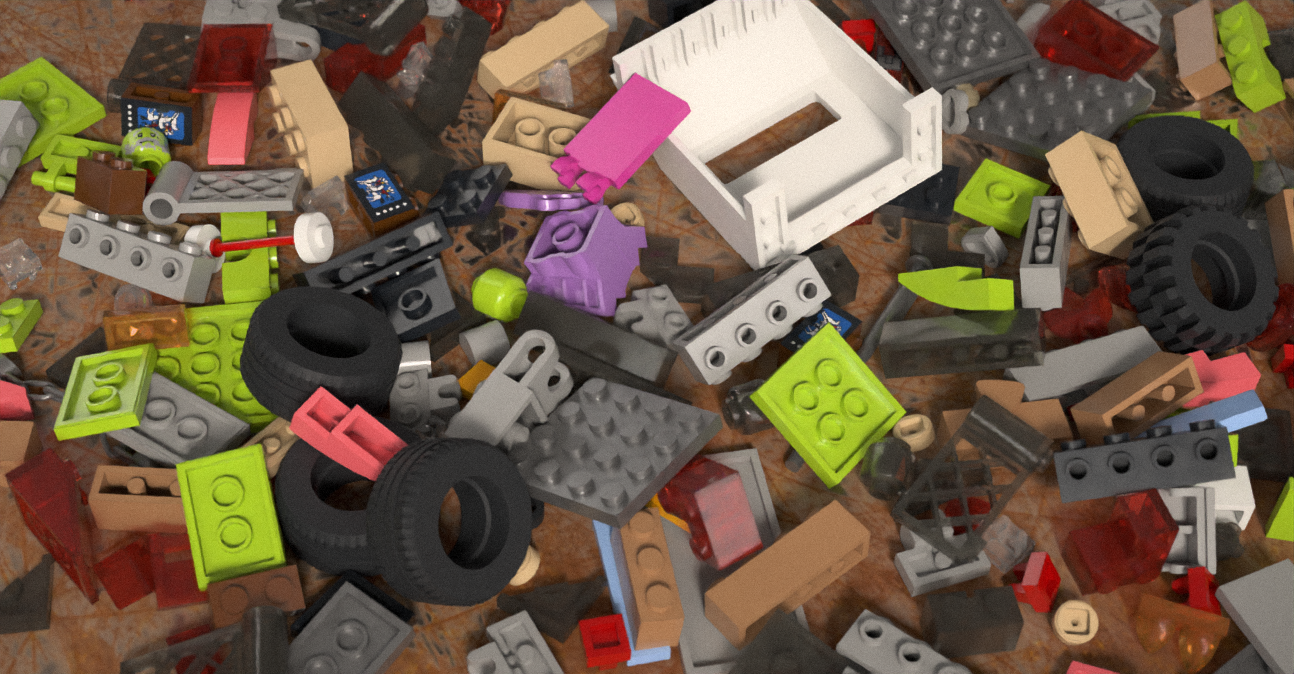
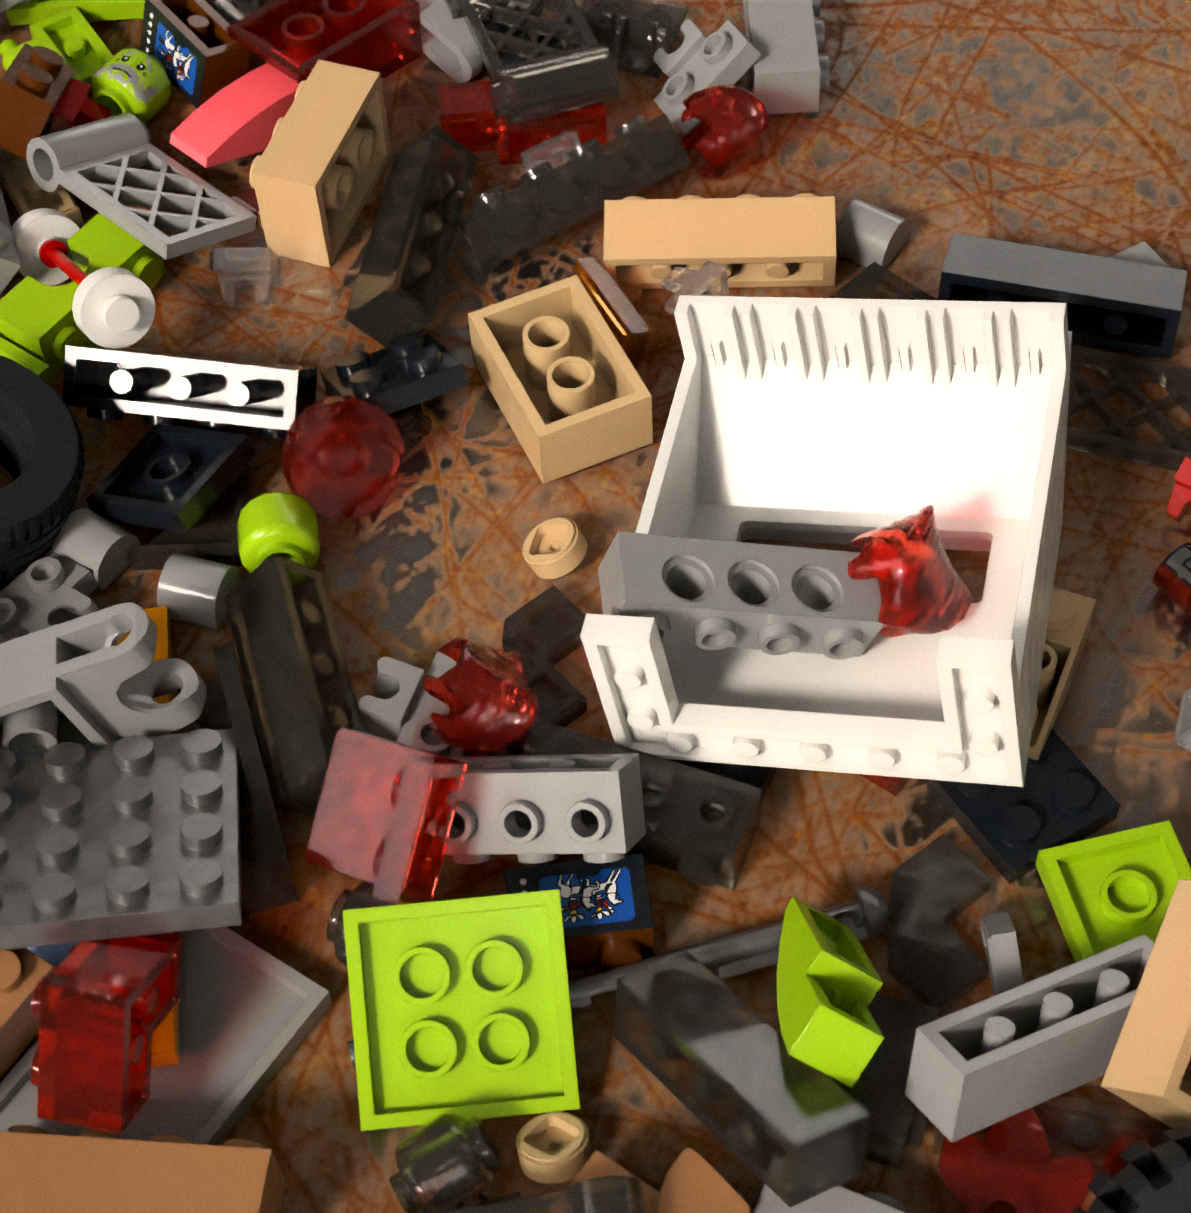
camera: 50 degrees right, 5 degrees up
brick [344,162,420,239] -> none
medium lavender tile [499,190,604,211] -> none
medium lavender slope [524,204,647,317] -> none
dark pink tile [550,73,691,205] -> none
none -> clear red tile [282,395,404,519]
none -> clear red bracket [305,728,467,905]
none -> clear red hair [423,637,538,751]
none -> light grey brick [598,532,886,660]
none -> clear red hair [847,504,972,638]

